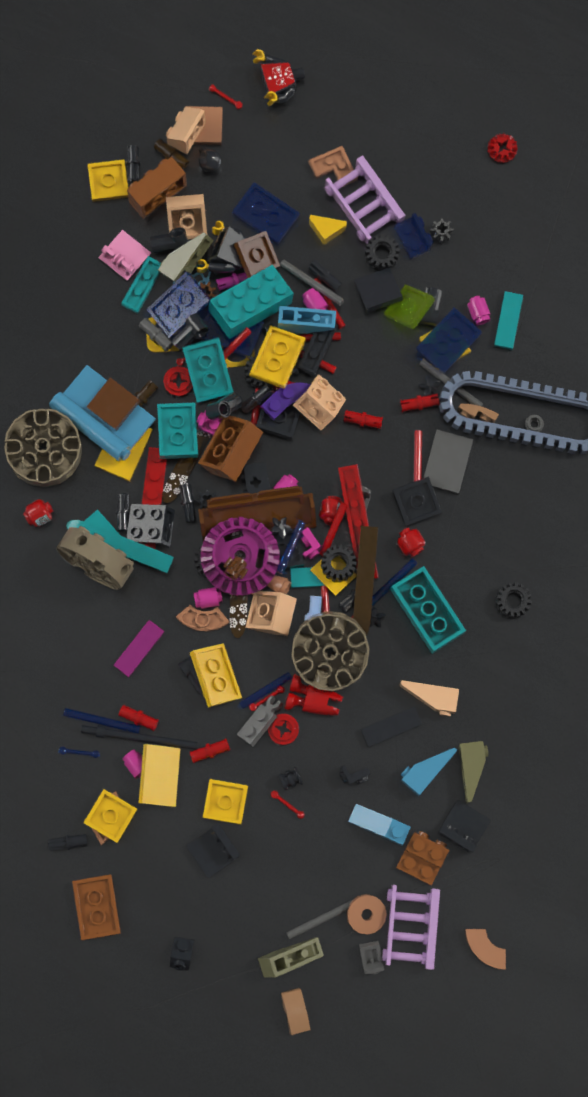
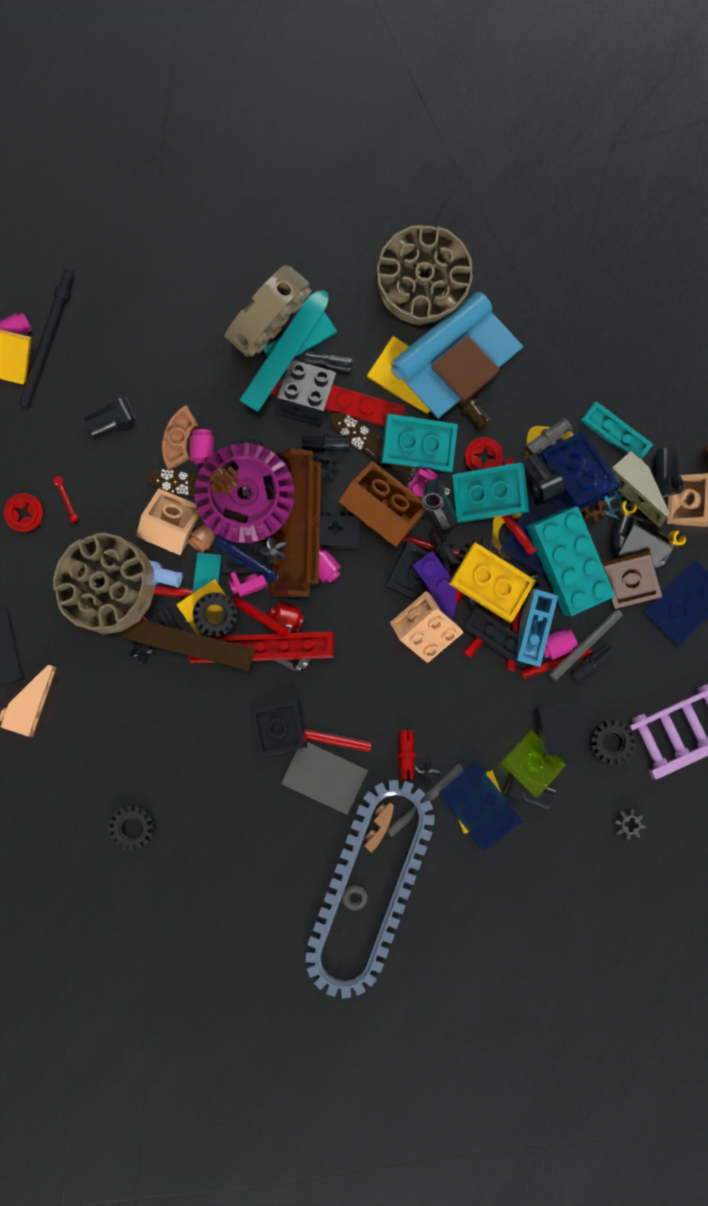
camera: 100 degrees right, 5 degrees up
red head [23,499,53,527] -> none
clear blue hinge [59,747,100,758] -> none
clear blue bar [63,708,141,733] -> none
bright pink hinge [98,230,151,281] -> none
magenta tile [114,620,164,677] -> none
red pin [118,704,159,731] -> none
yellow tile [190,643,242,708] -> none
red pin [190,739,230,763] -> none
magenta pin [216,272,248,291] -> none
dark grey plate [237,695,283,747] -> none
clear blue bar [239,672,292,709] -> none
red piece [284,674,343,716] -> none
yellow slope [309,215,347,245] -> none
red pin [343,410,383,429] -> none
clear blue bar [372,558,418,607] -> none
teal brick [390,566,466,654] -> none
clear blue bracket [394,213,433,259] -> none
red head [397,527,425,557] -> none
dark pink brick [467,296,491,325] -> none
teal tile [494,291,523,350] -> none

